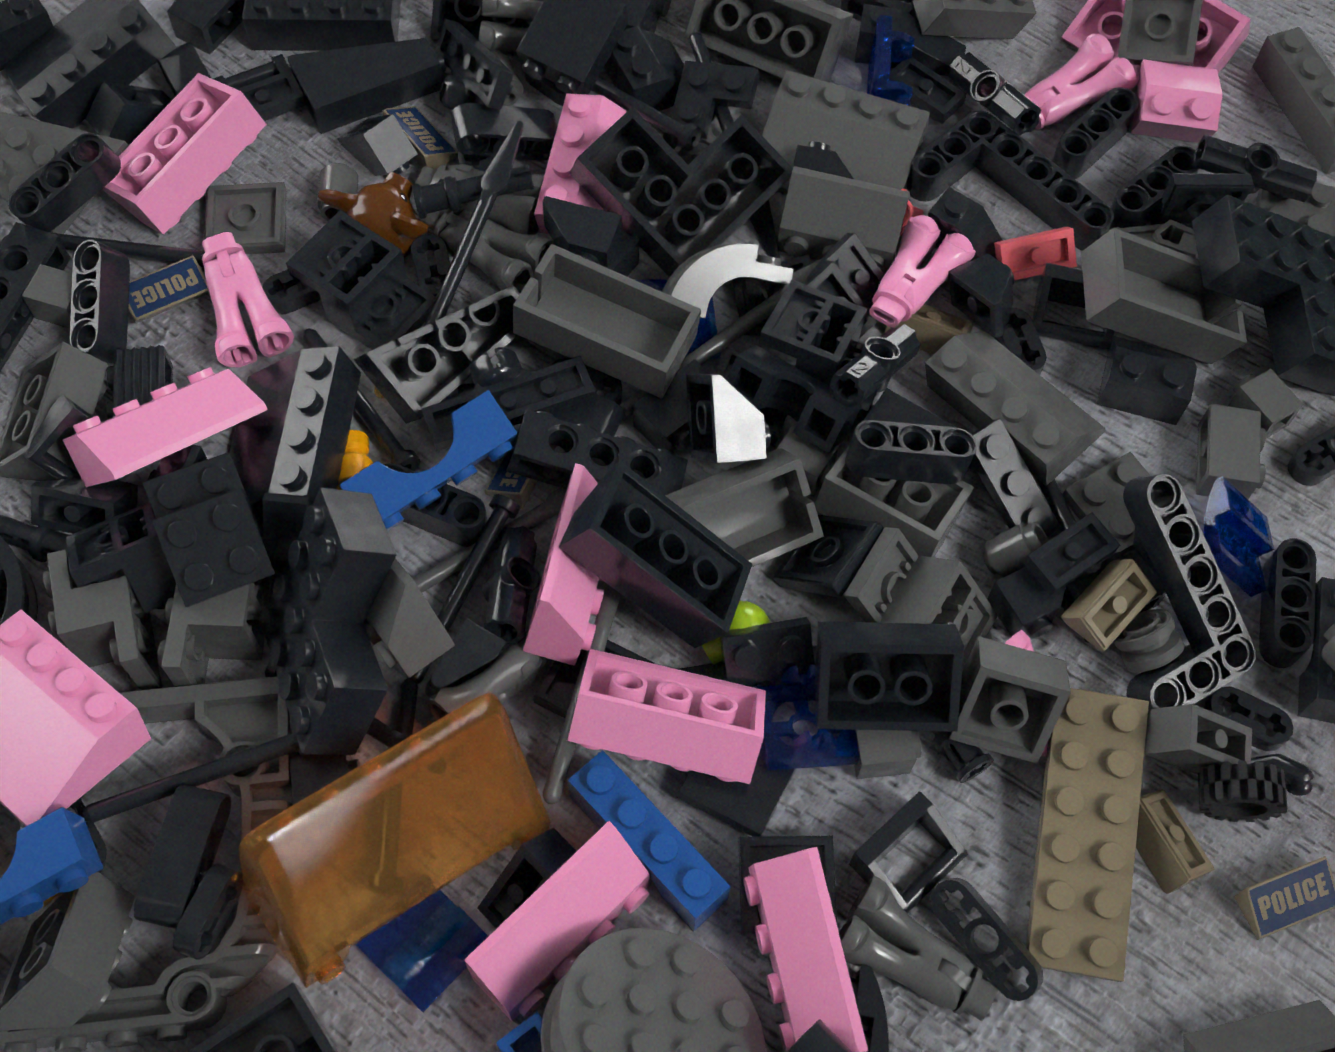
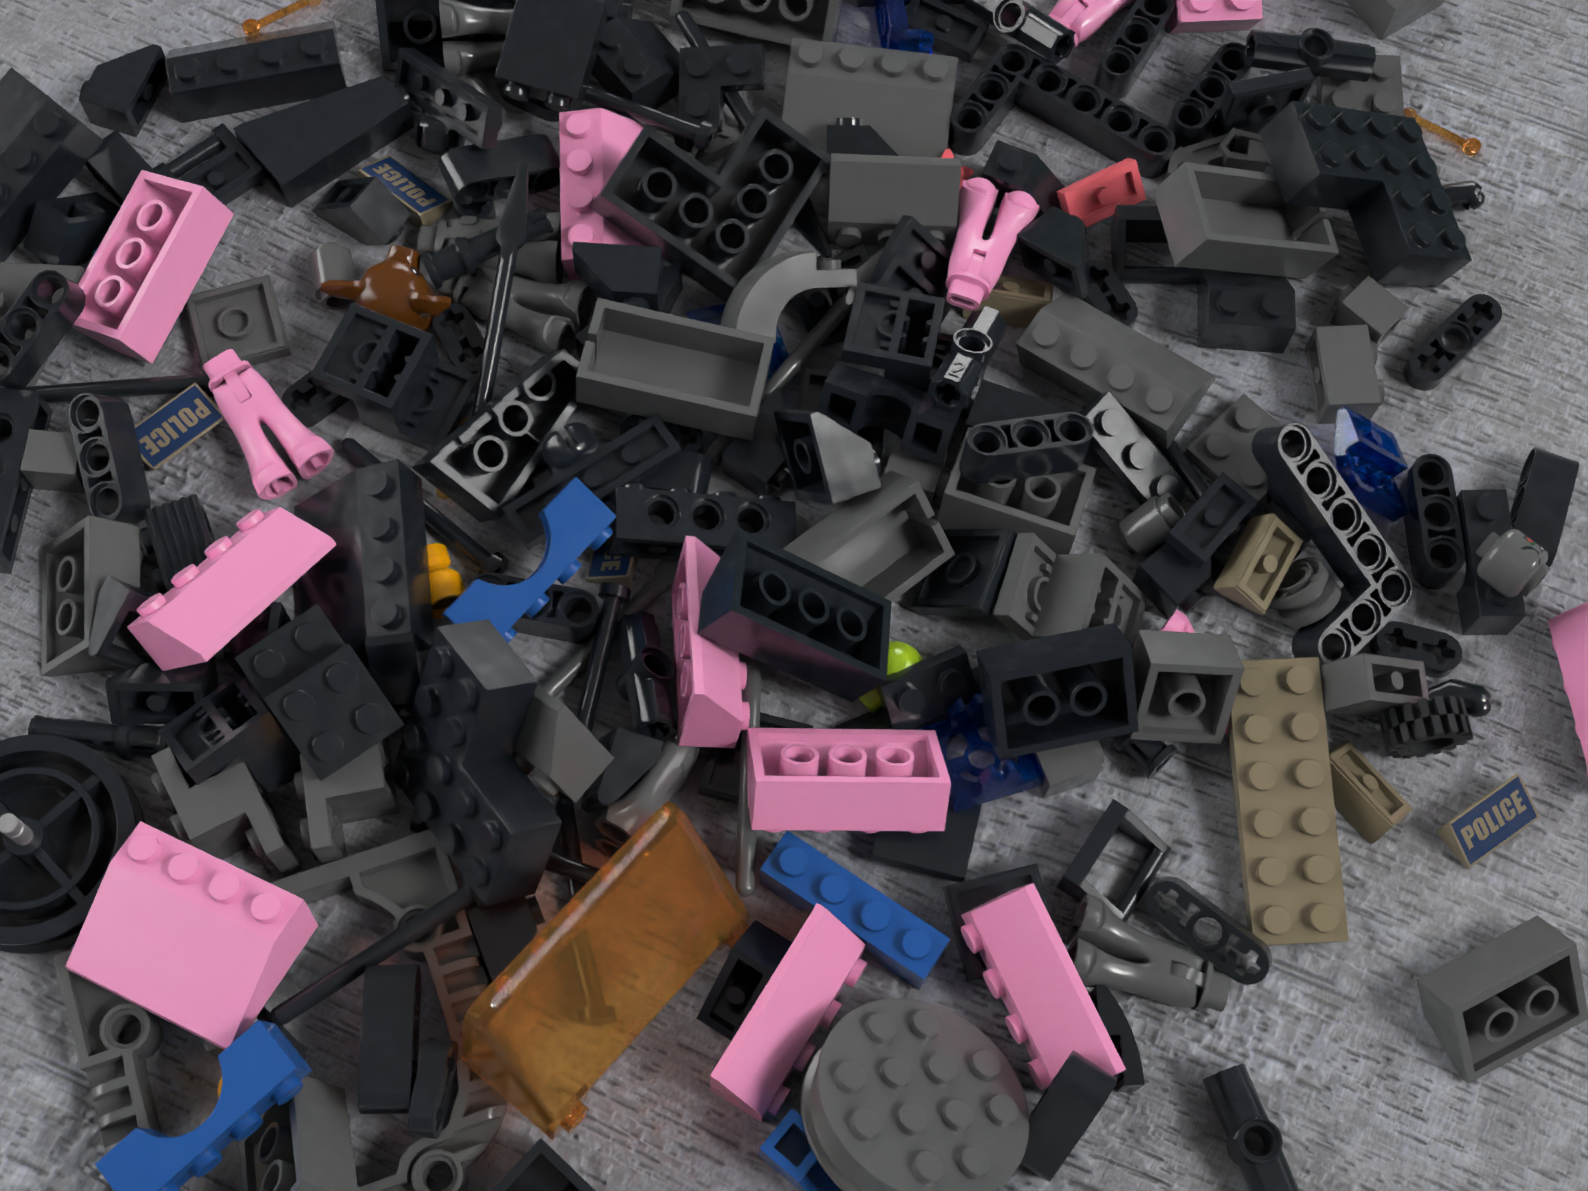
camera: 15 degrees left, 5 degrees up
clear blue slope [354,873,489,1013] -> none

